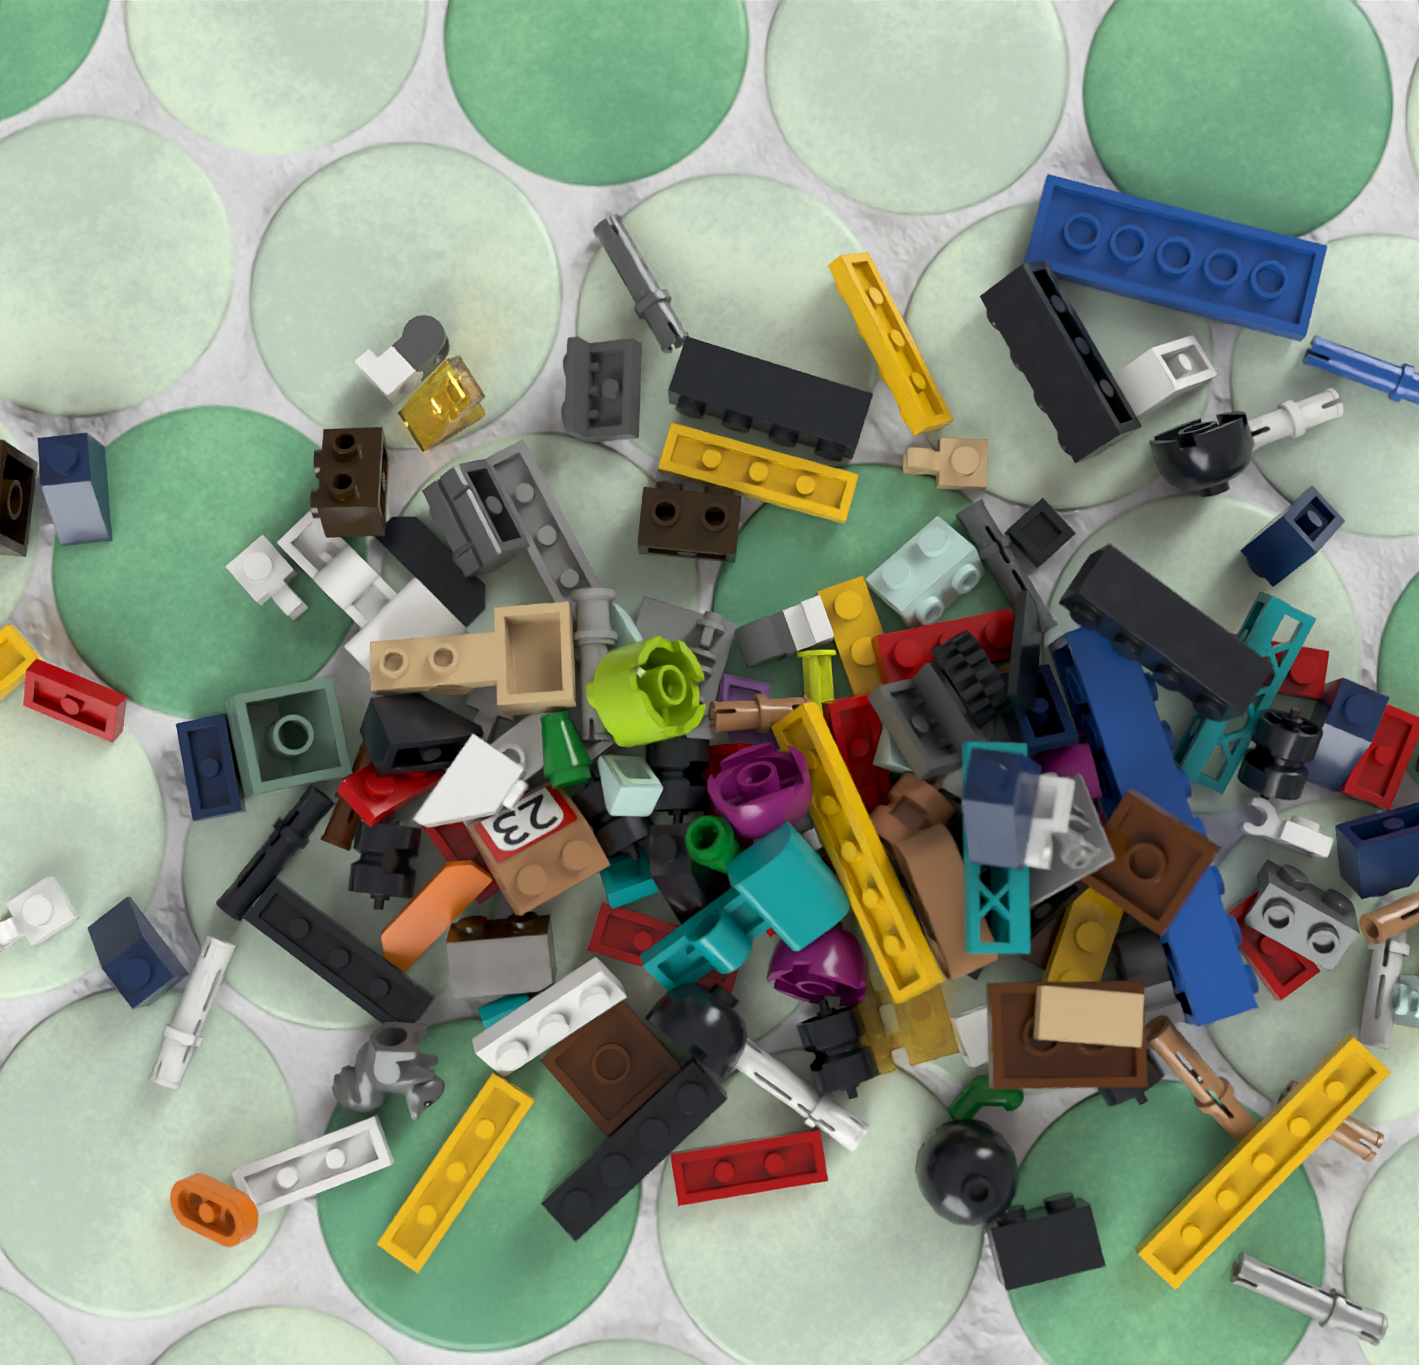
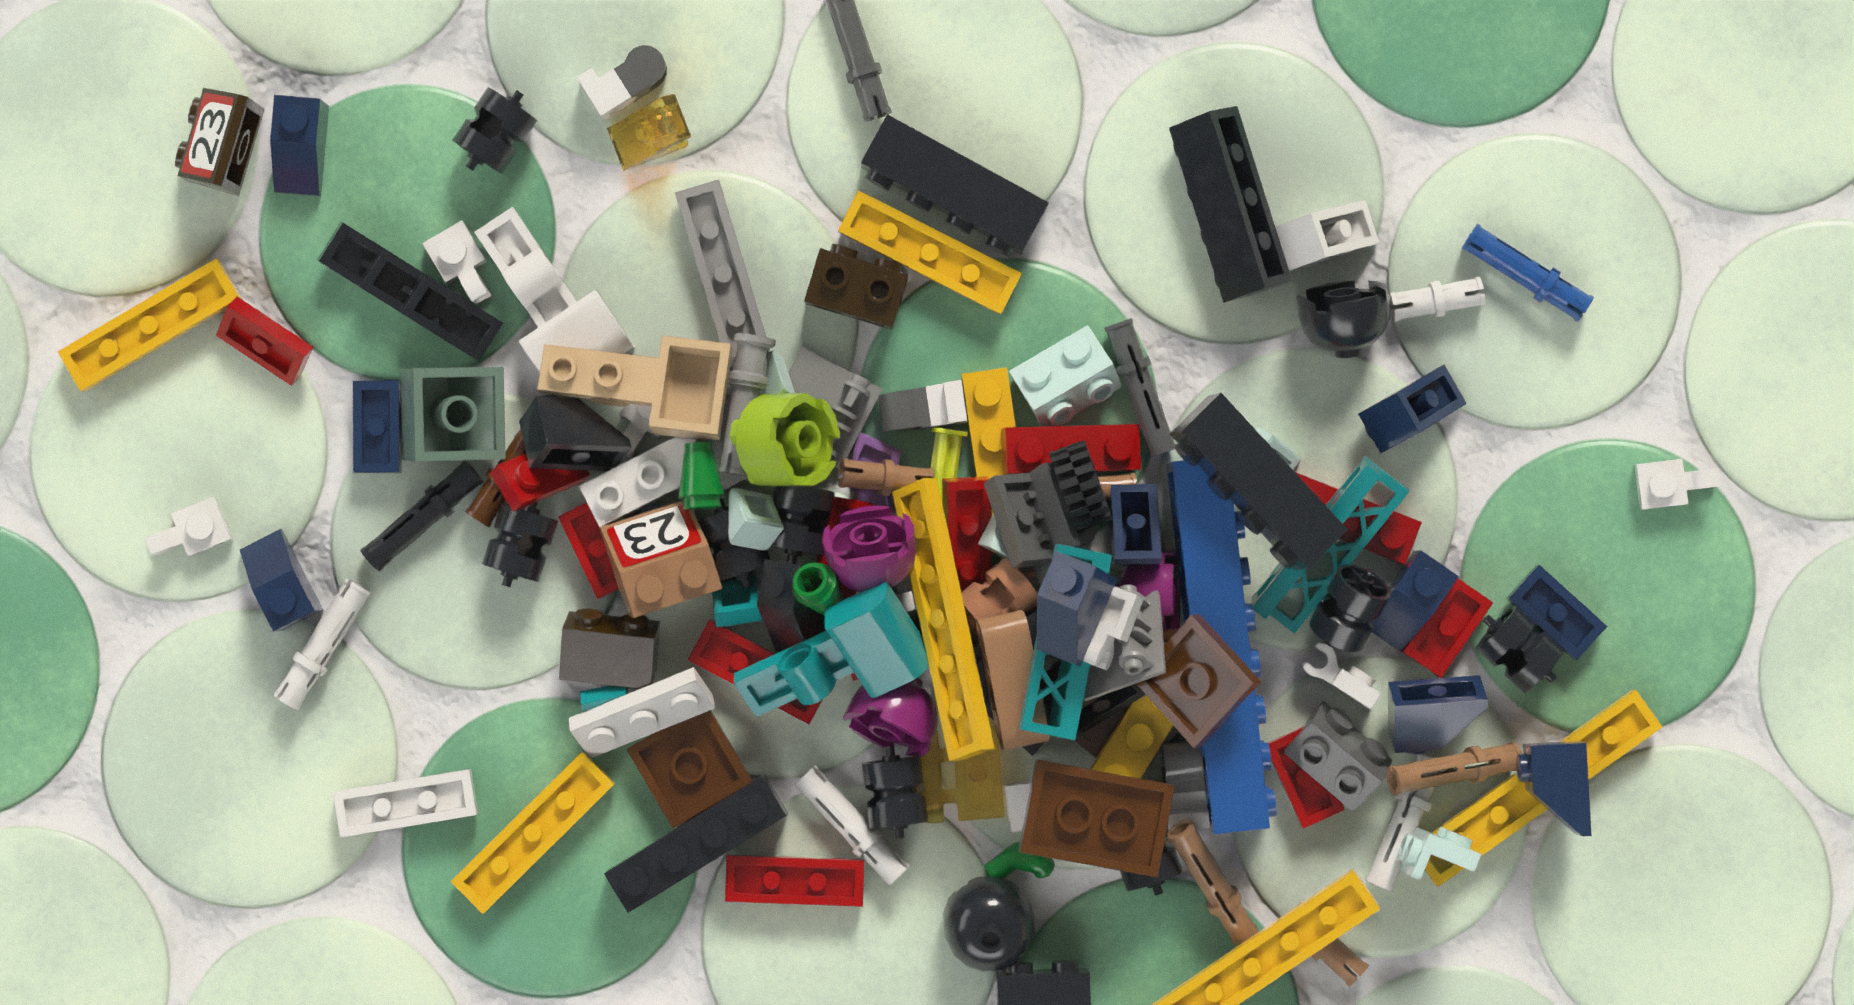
camera: 10 degrees right, 5 degrees up
orange plate [170,1173,258,1247] -> none
black plate [244,878,436,1024] -> none
dark brown brick [310,427,390,538] -> none
dark grey animal [332,1021,445,1120] -> none
black piece [374,517,486,628] -> none
orange piece [381,860,493,972] -> none
white slope [414,734,528,827] -> none
dark grey brick [422,459,530,578] -> none
dark grey bracket [561,336,642,443] -> none
black cylinder [645,983,747,1080] -> none
yellow plate [828,252,954,436] -> none
tan plate [903,437,988,491] -> none
black plate [1004,498,1076,568] -> none
black piece [1007,590,1042,712] -> none
blue plate [1023,174,1327,342] -> none
tan tile [1034,985,1144,1047] -> none
none -> black slope [317,221,503,361]
none -> black wheel [452,87,538,174]

